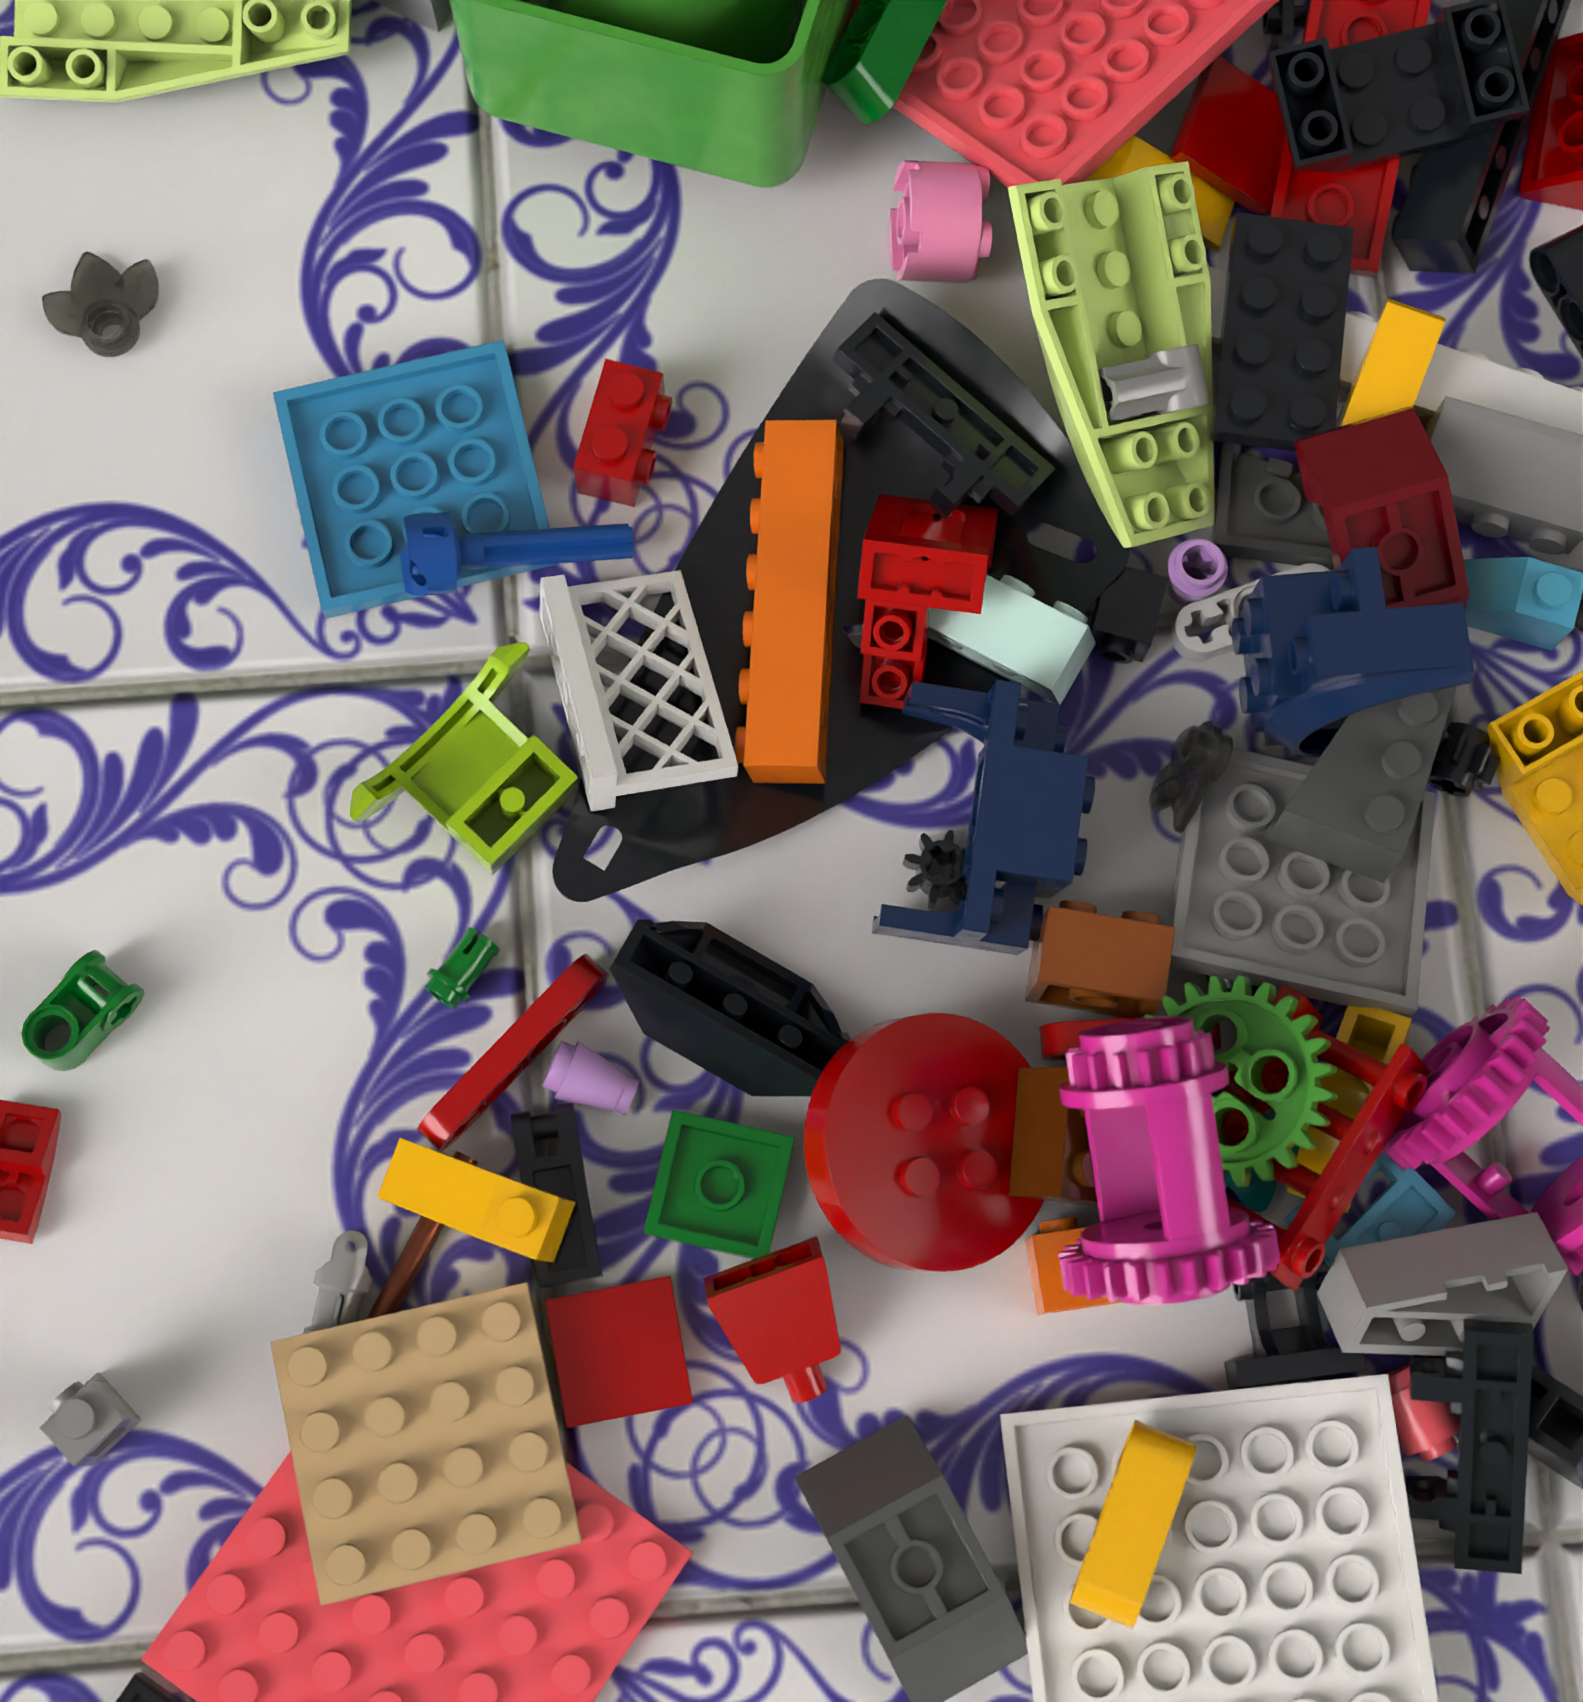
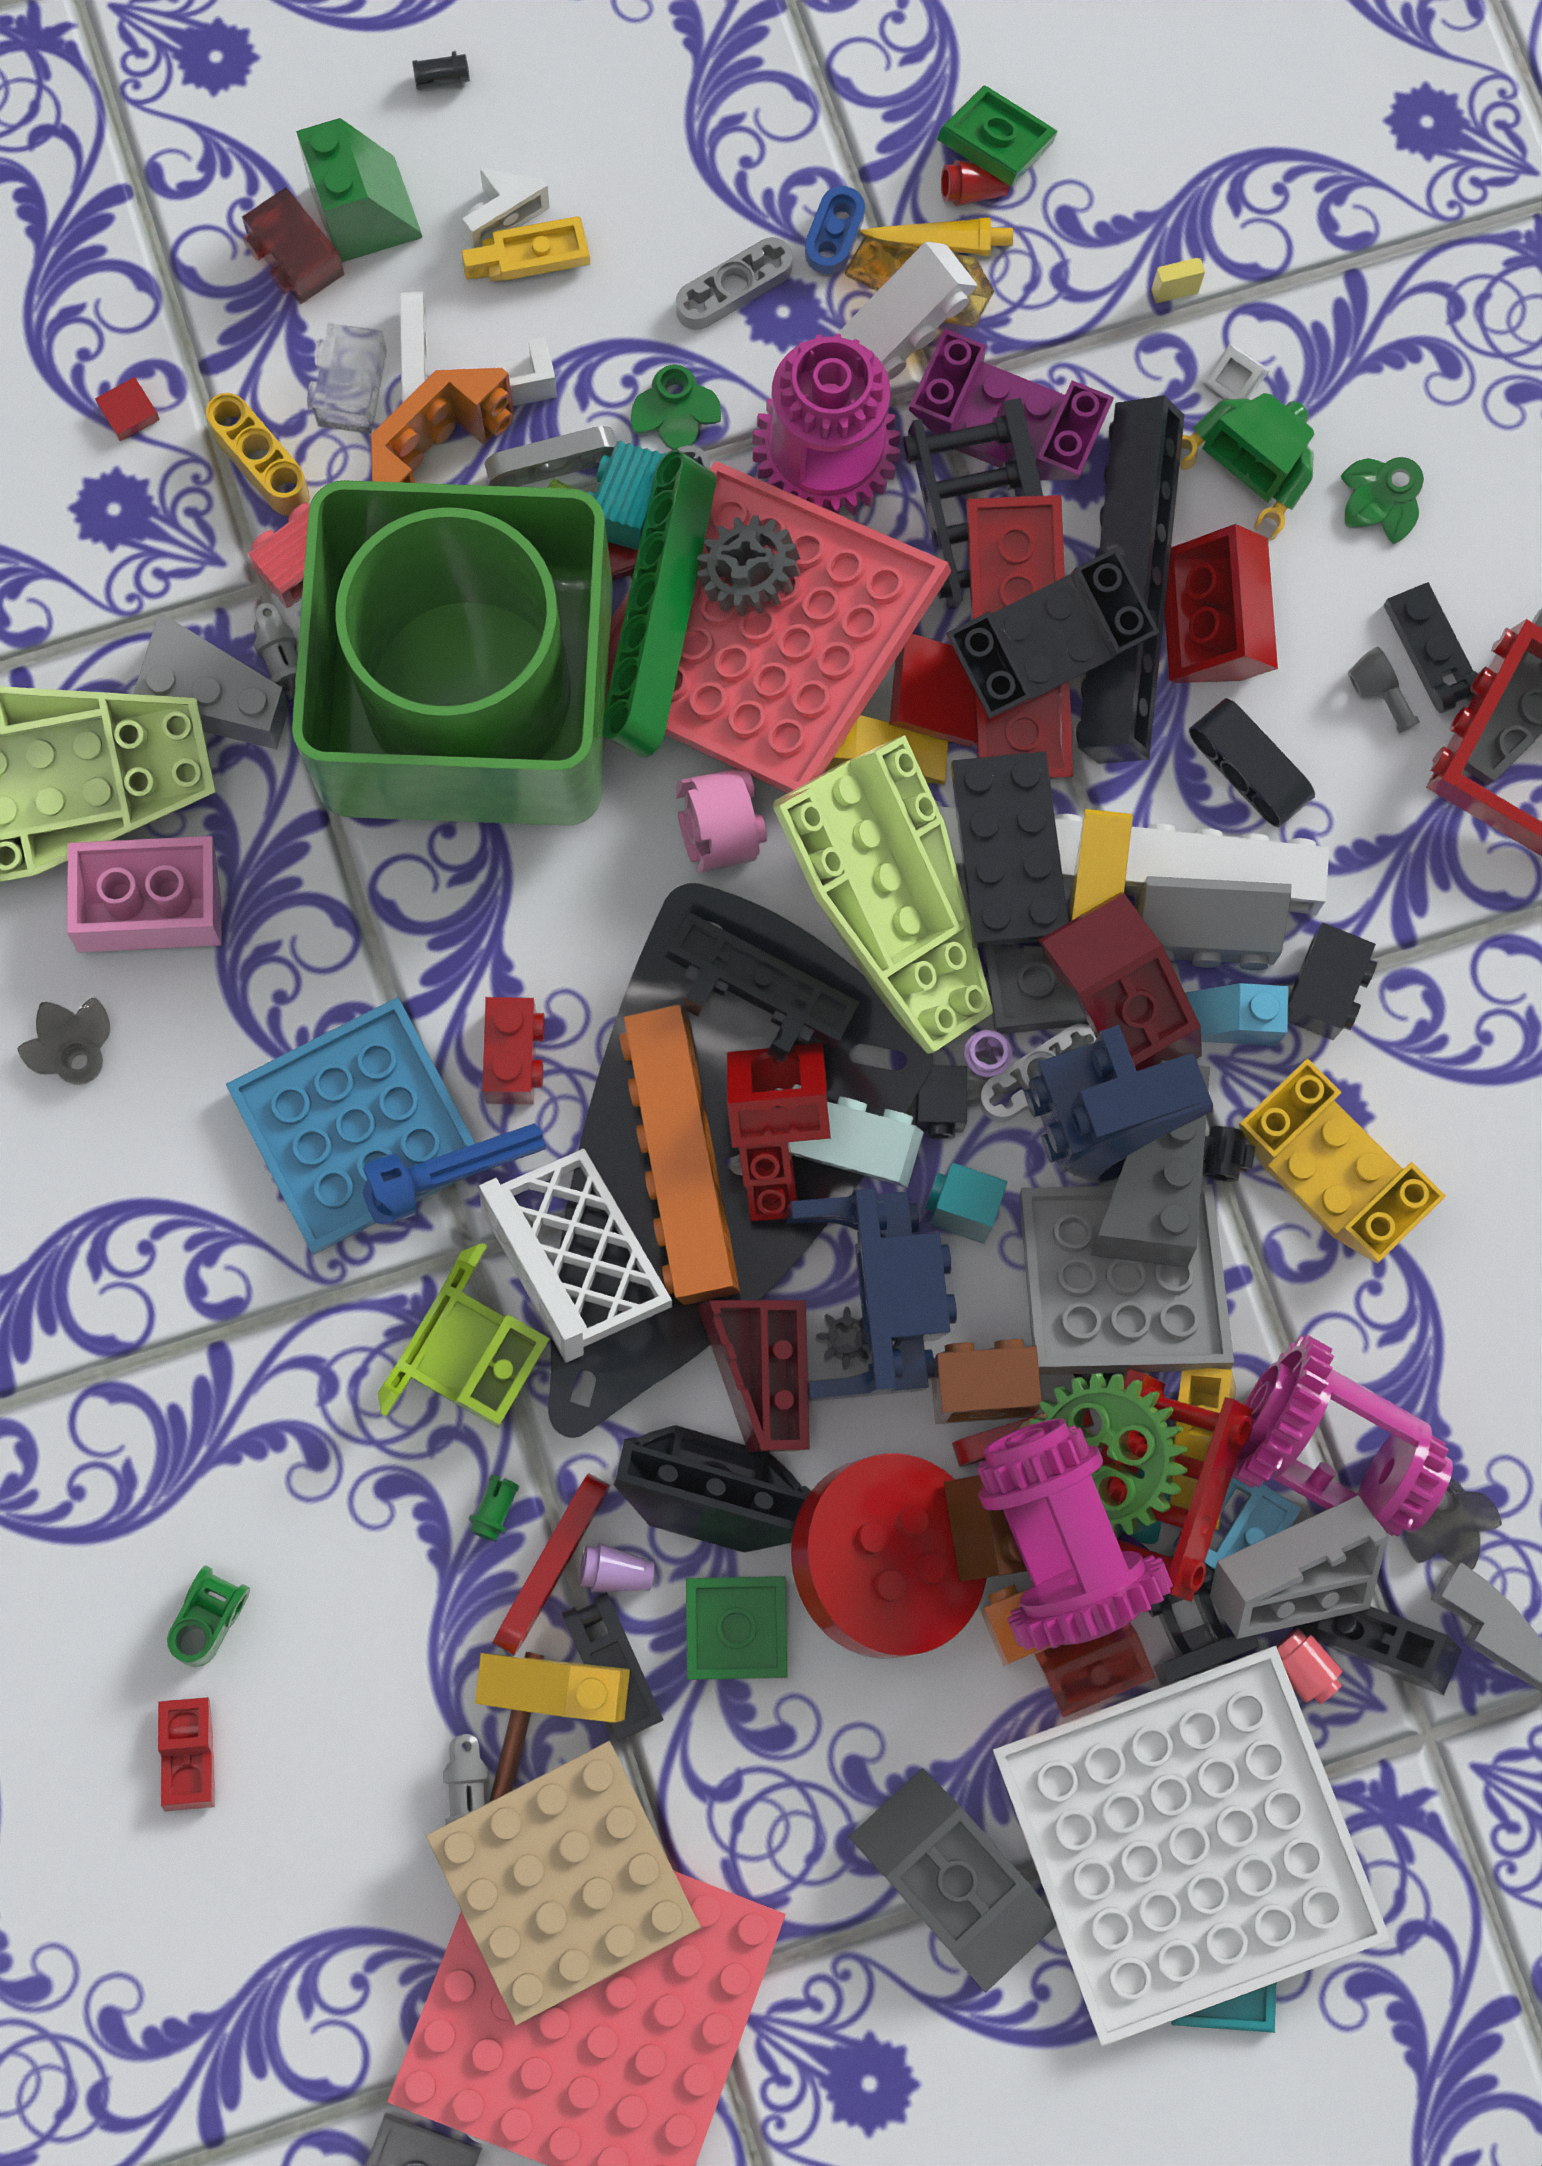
camera: 15 degrees left, 0 degrees up
light grey brick [39,1373,142,1466] -> none
red tile [545,1276,693,1428] -> none
red torso [703,1236,841,1403] -> none
yellow beam [1069,1420,1197,1628] -> none
light grey piece [1098,344,1209,421] -> none
clear smoke plate [1149,721,1233,834] -> none
black hinge [1405,1319,1533,1574] -> none
none -> bright pink slope [67,836,222,952]
none -> dark red wedge [697,1300,810,1452]
none -> teal brick [925,1162,1008,1244]
none -> clear red brick [1034,1623,1156,1718]

